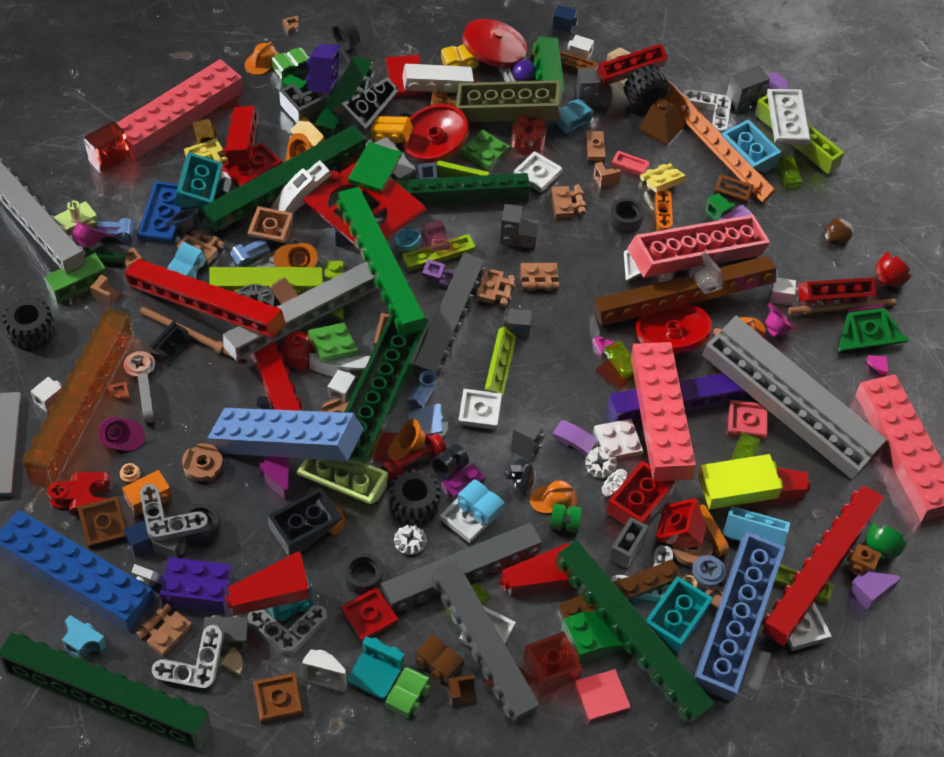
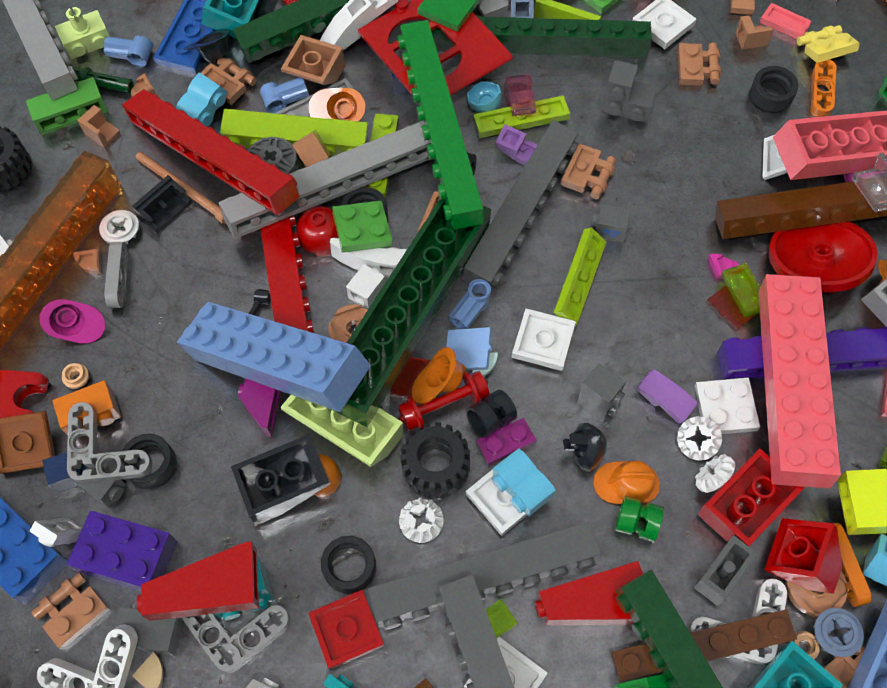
camera: 15 degrees right, 10 degrees up
dark pink piece [72,219,114,247] -> none
nougat plate [182,443,223,482] -> none
nougat plate [520,263,559,291] -> none

